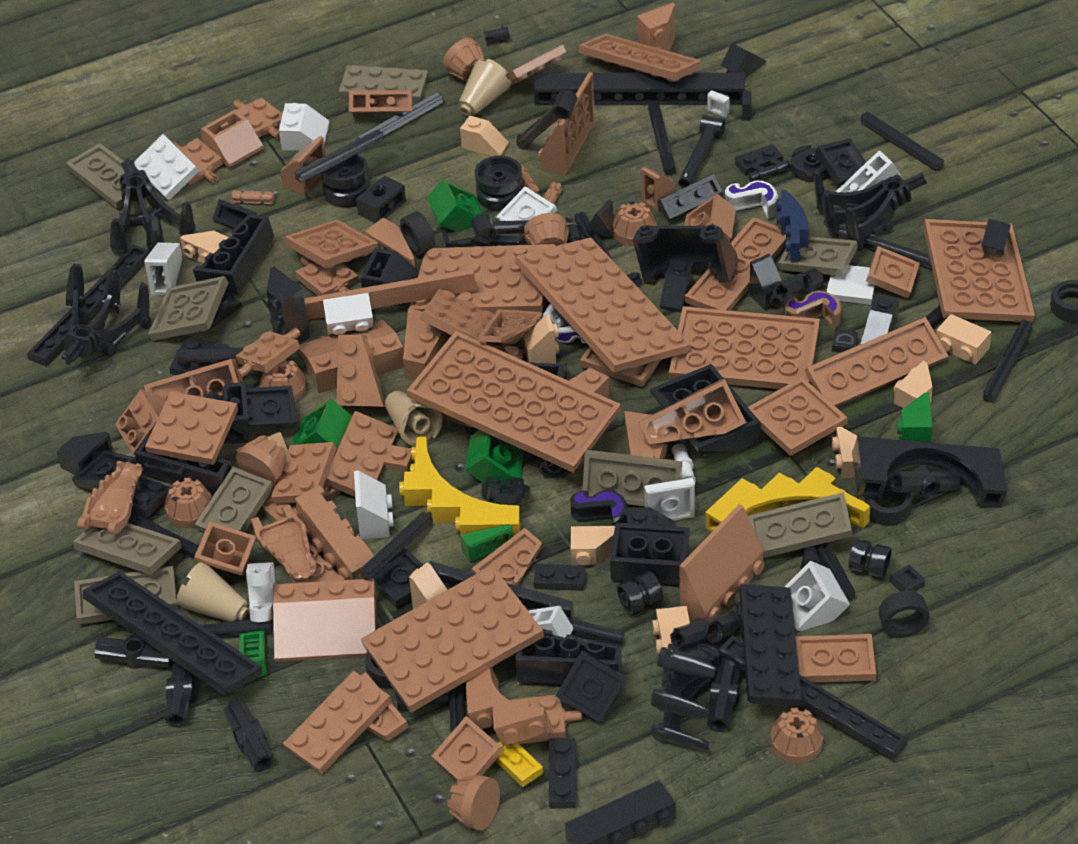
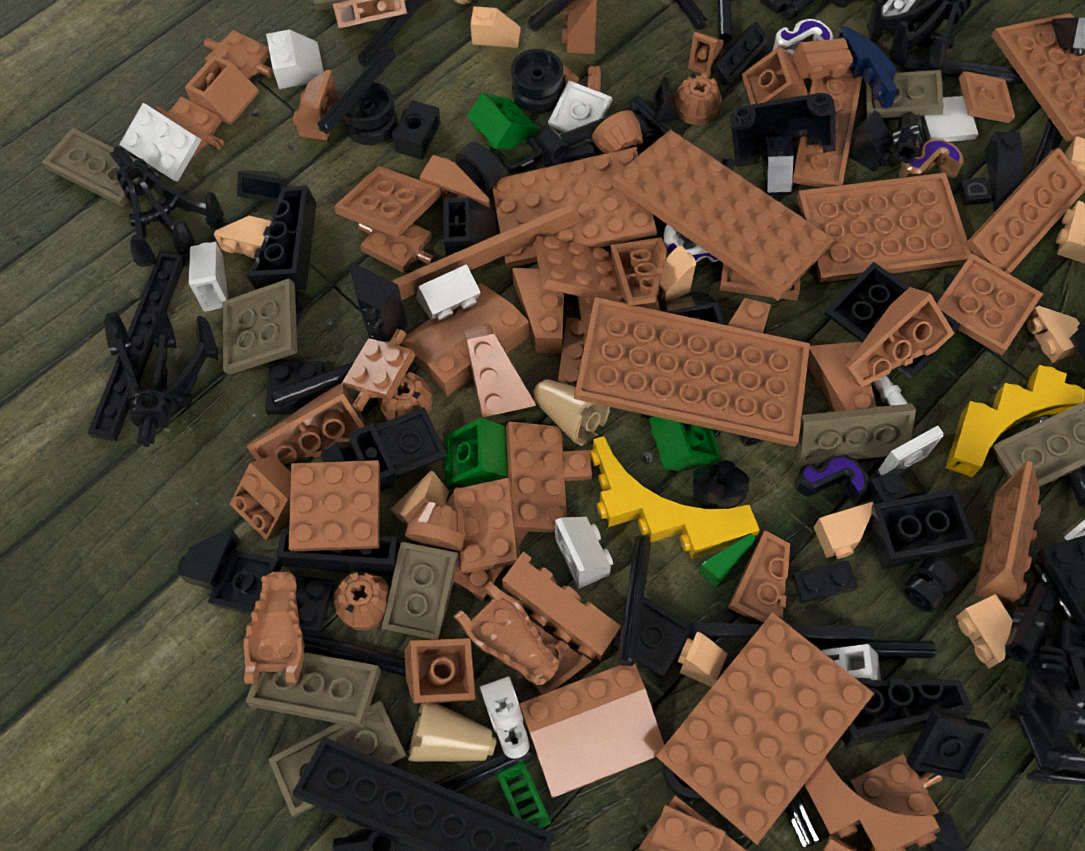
camera: 20 degrees left, 20 degrees up
nougat axle [231,190,274,205] -> none
none -> nougat brick [792,38,853,80]

